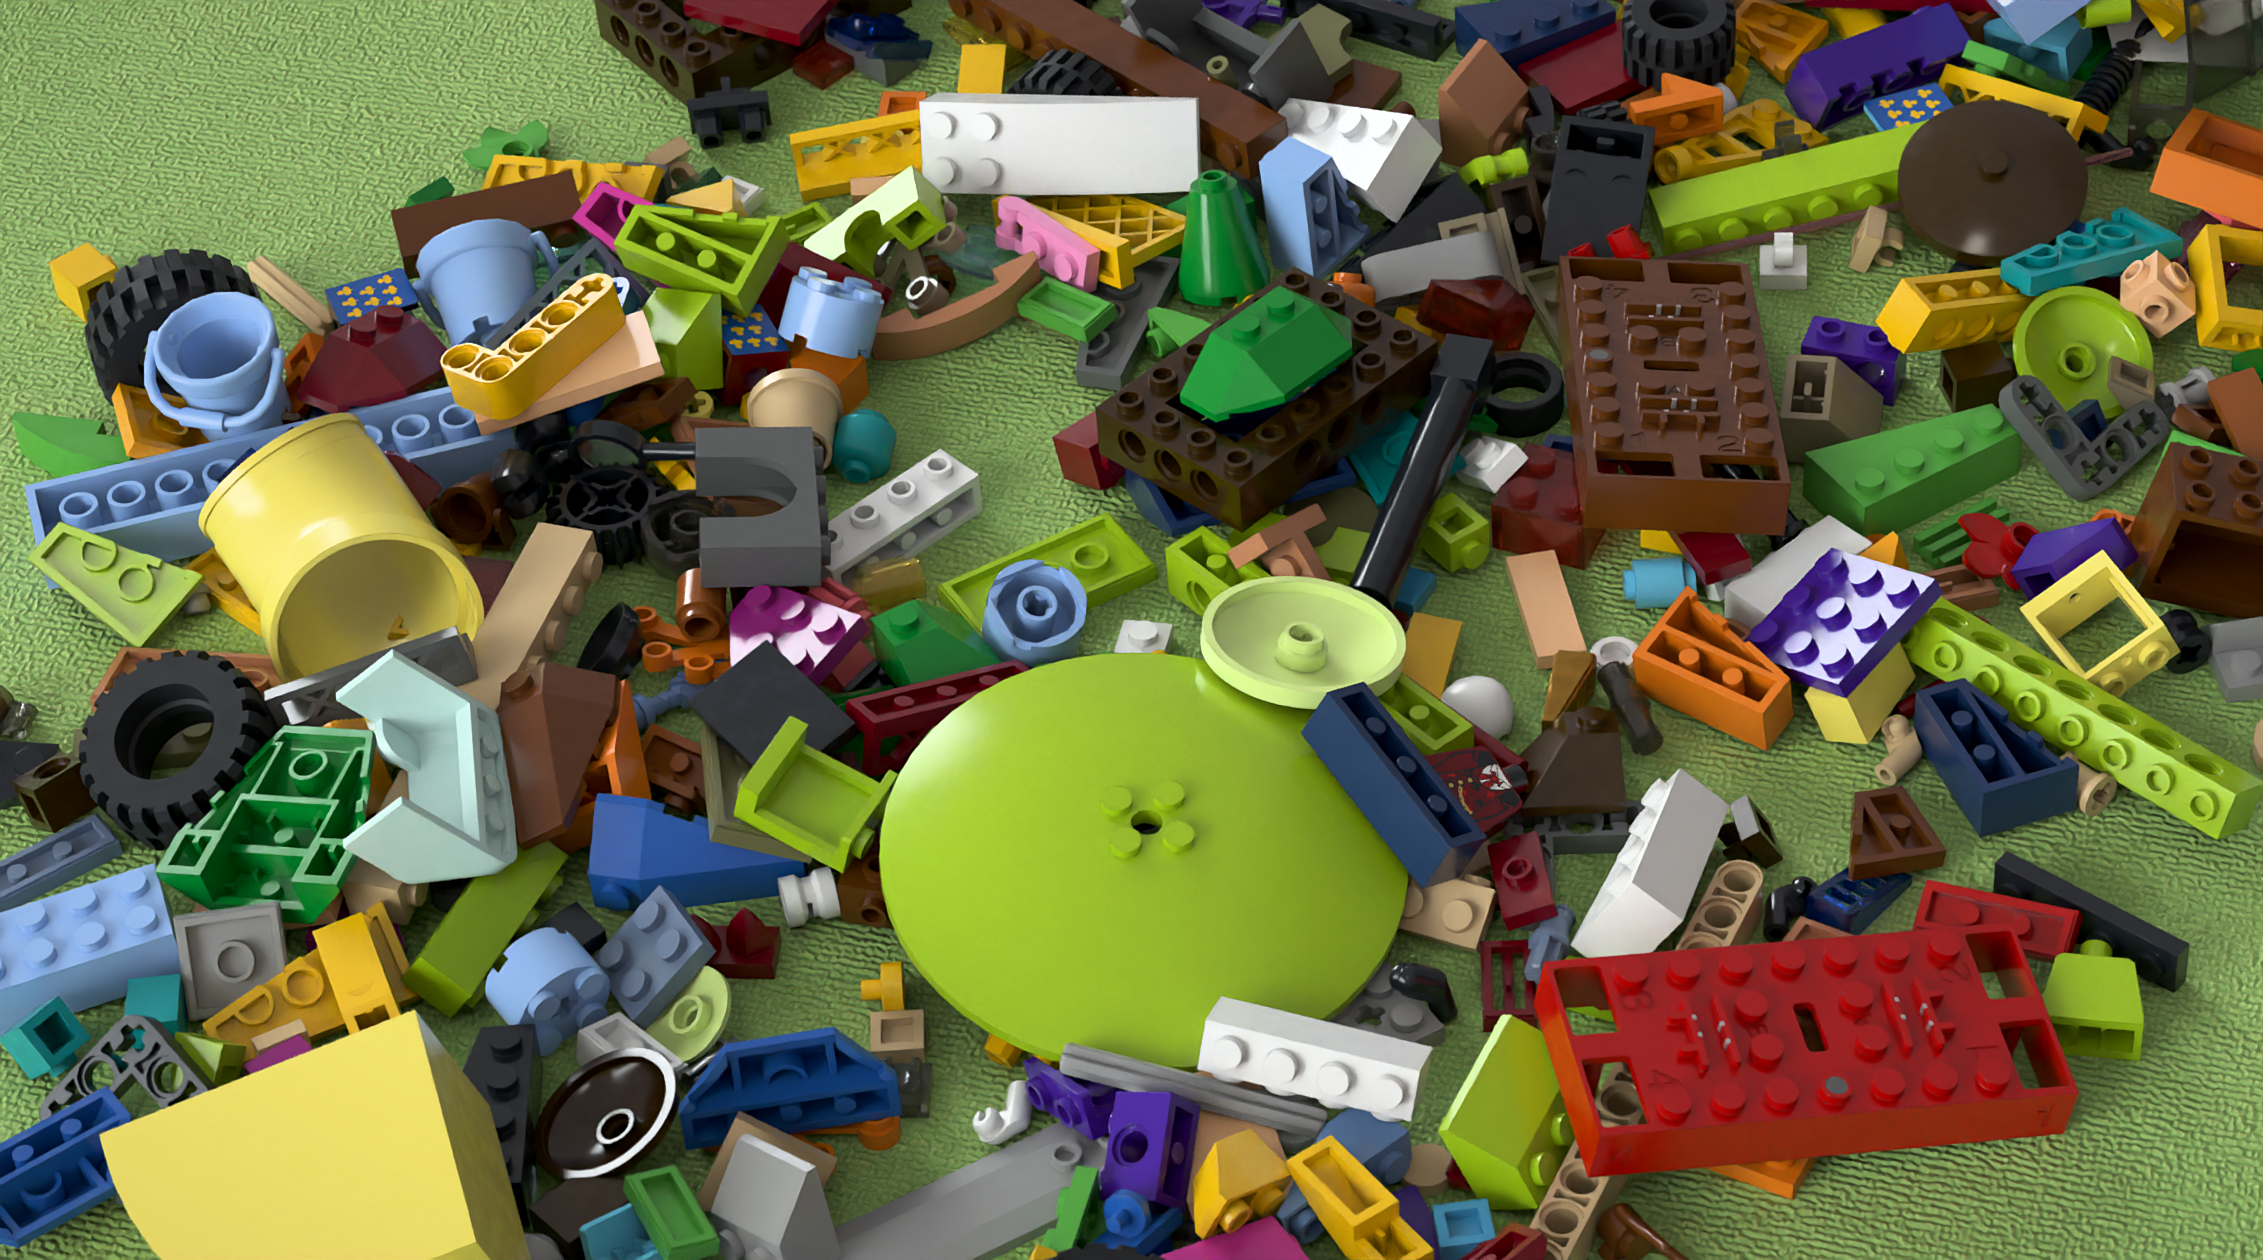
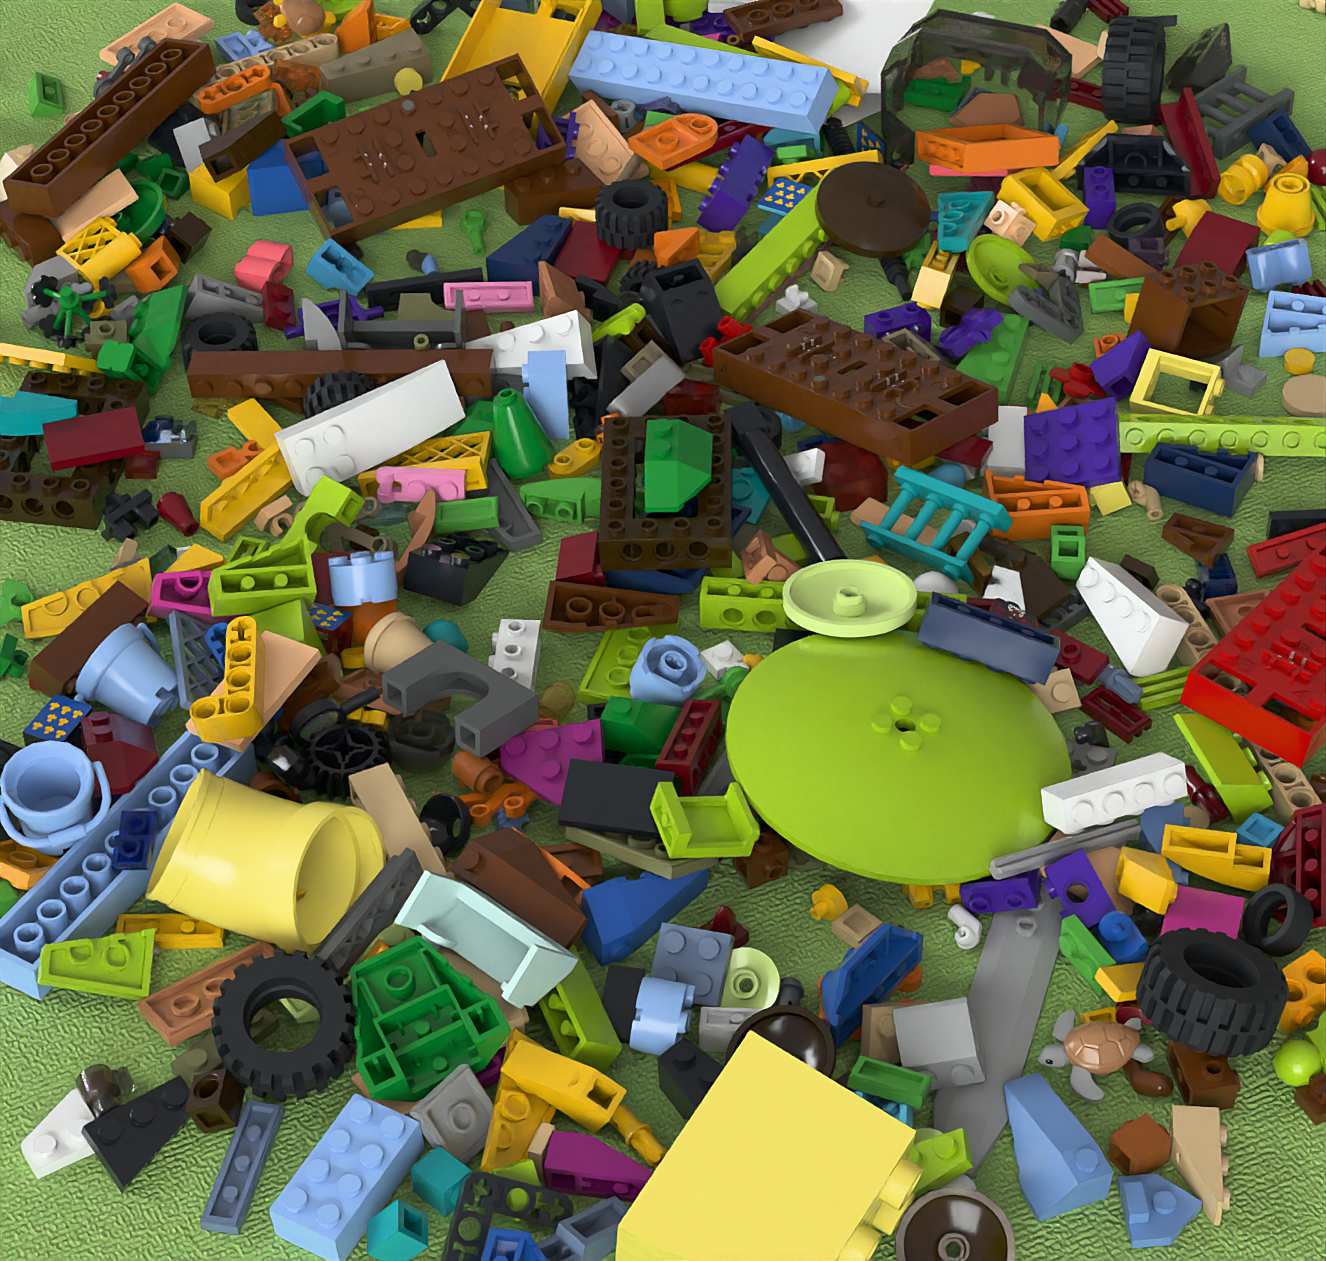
camera: 45 degrees left, 0 degrees up
white wheel [777,866,841,928] -> none
none -> dark red cone [157,492,199,537]
none -> black slope [403,531,509,607]
none -> bright pink tile [443,281,534,313]
none -> reddish brown wedge [542,580,681,635]
none -> teal fence [859,465,1013,584]
none -> dark purple plate [933,307,1004,358]
none -> bright green brick [1049,525,1085,581]

